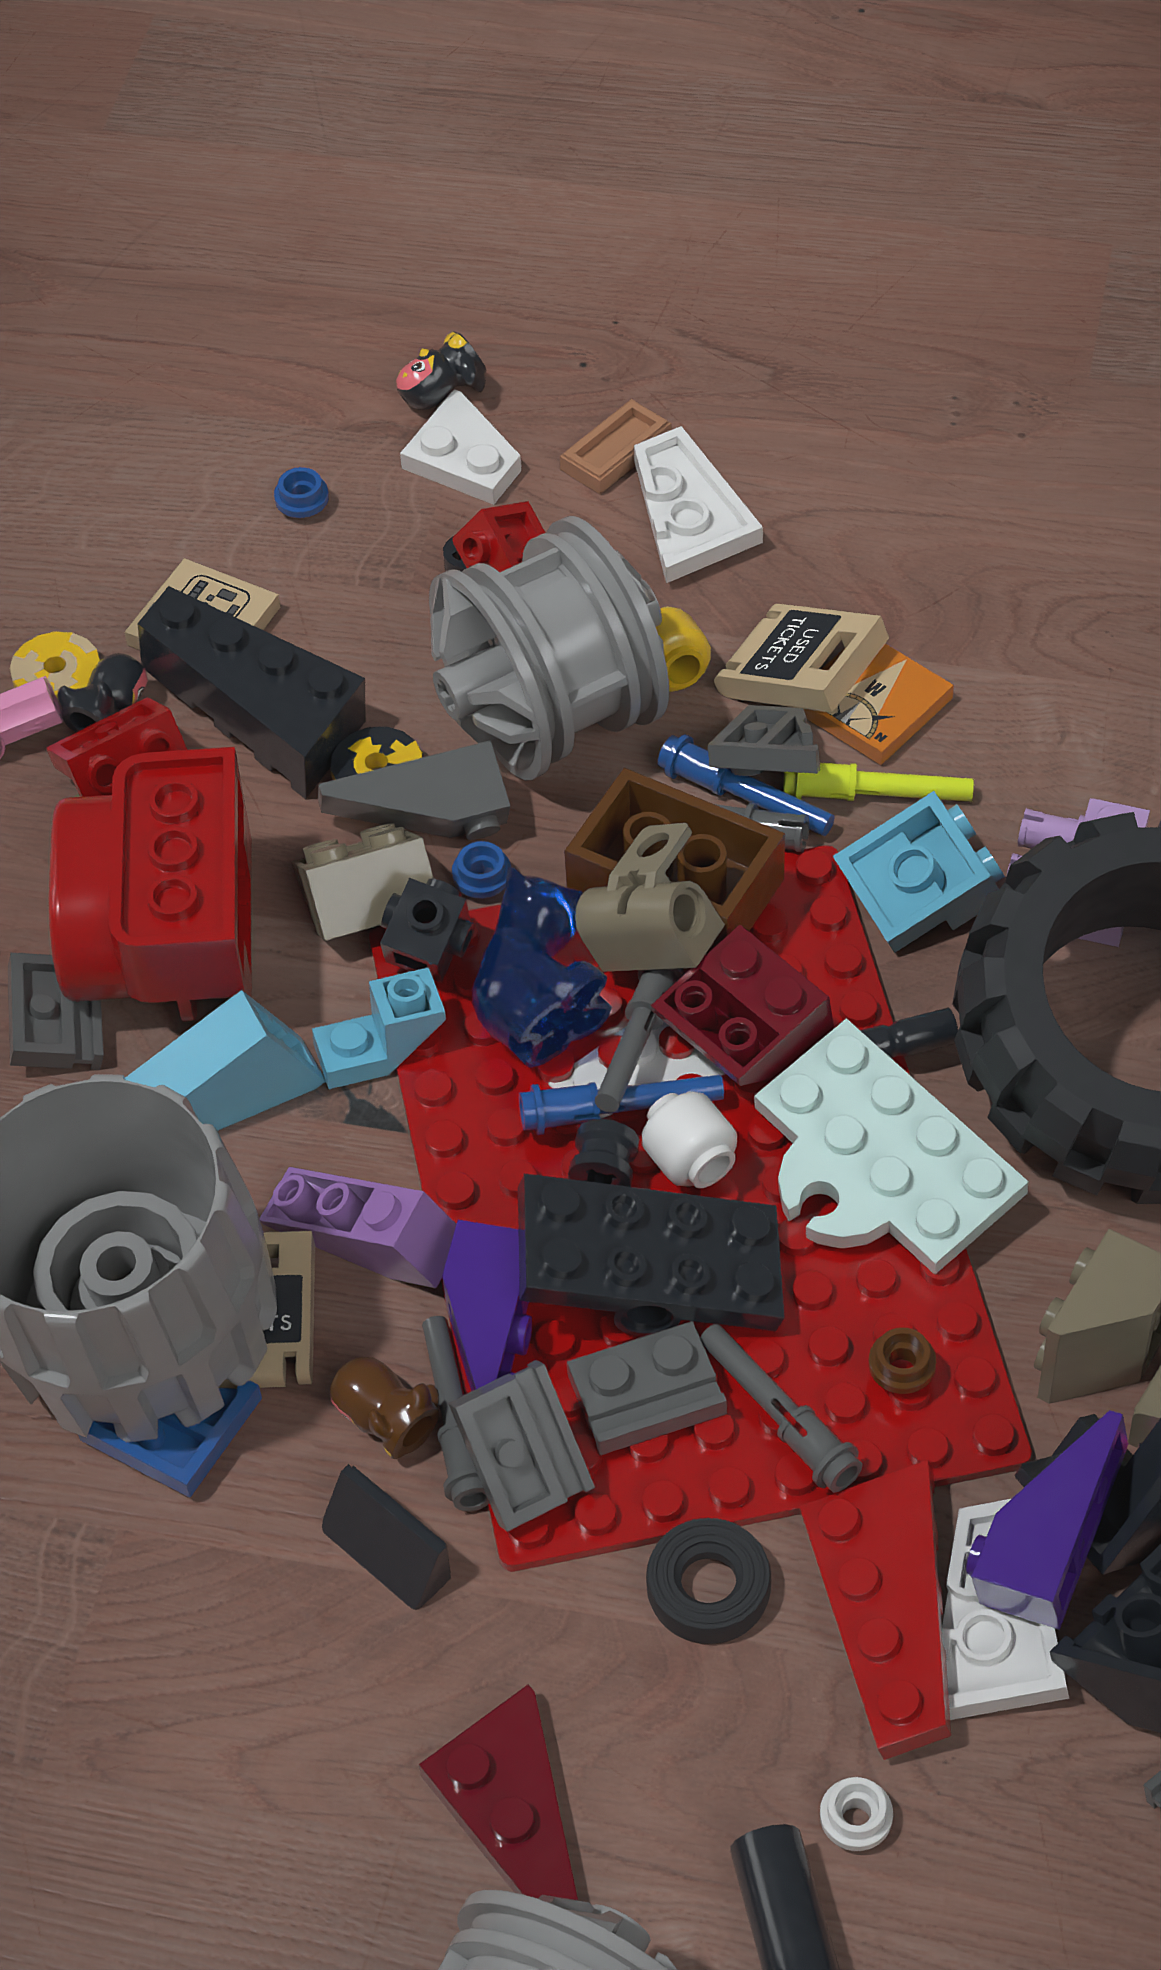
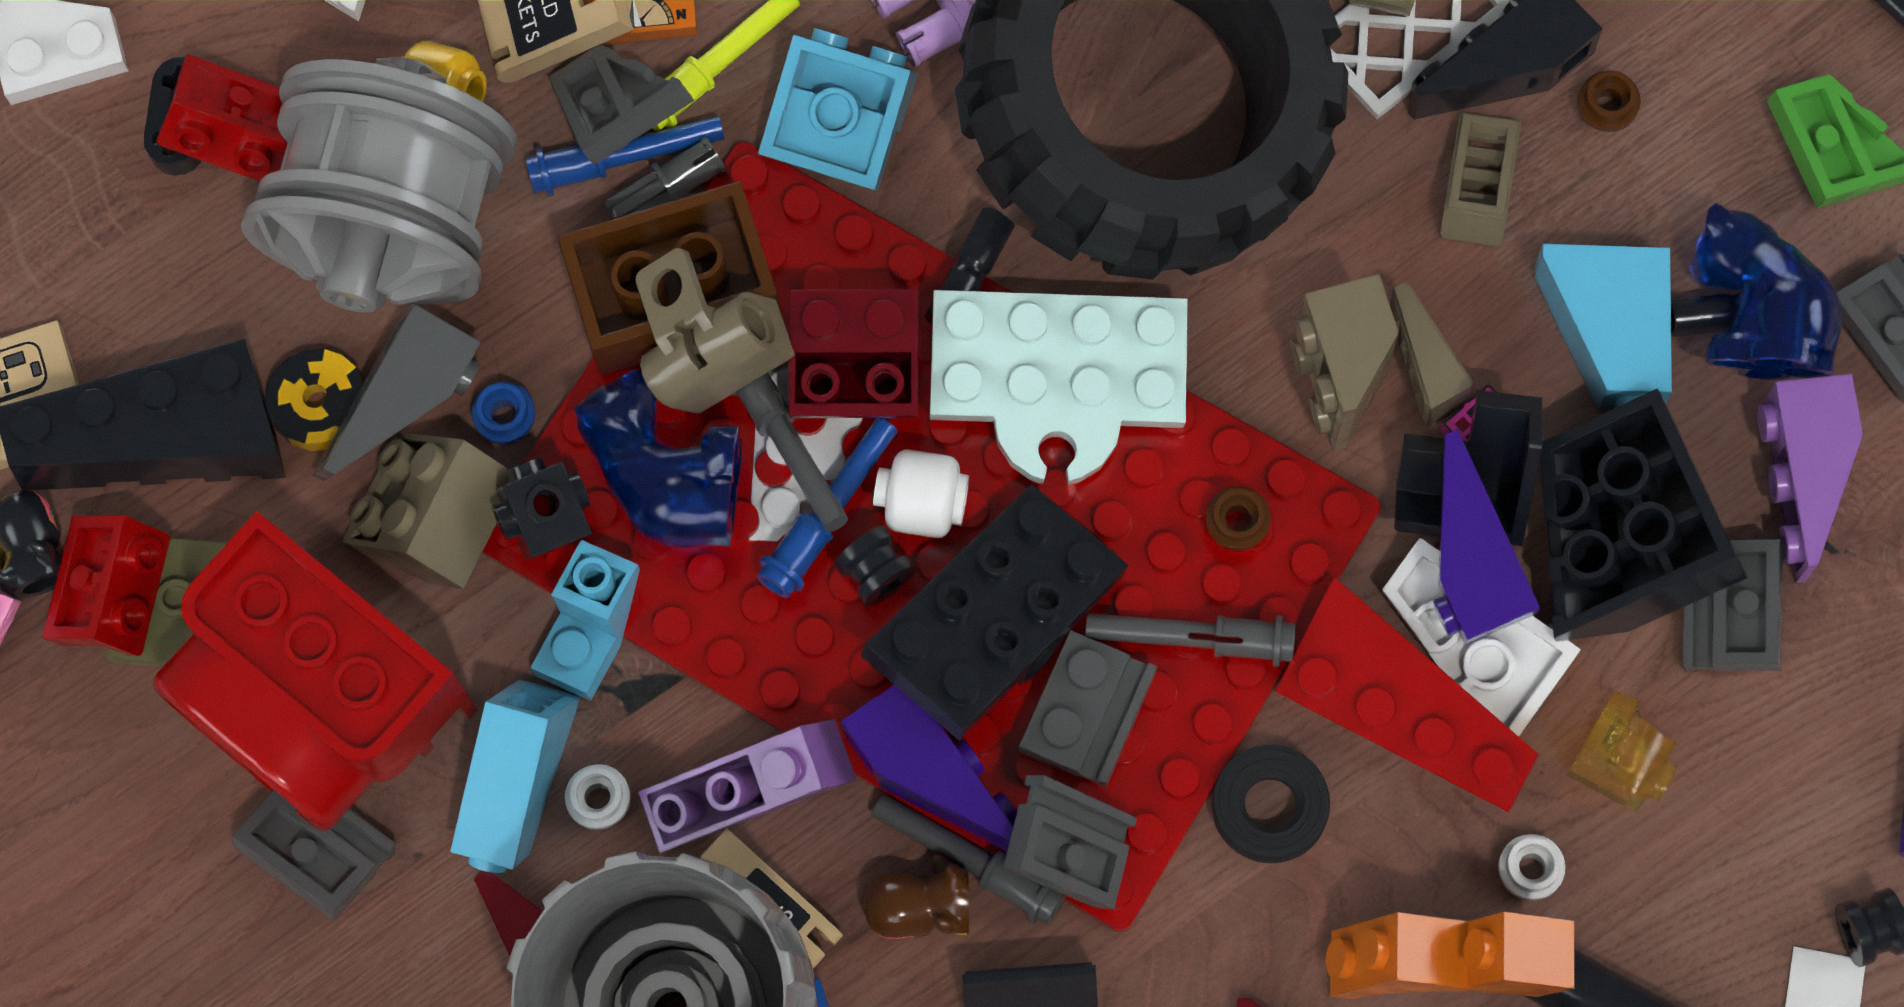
camera: 45 degrees left, 20 degrees up
none -> white plate [565,764,631,830]
none -> orange arch [1325,912,1574,999]
none -> clear yellow arch [1567,690,1677,812]

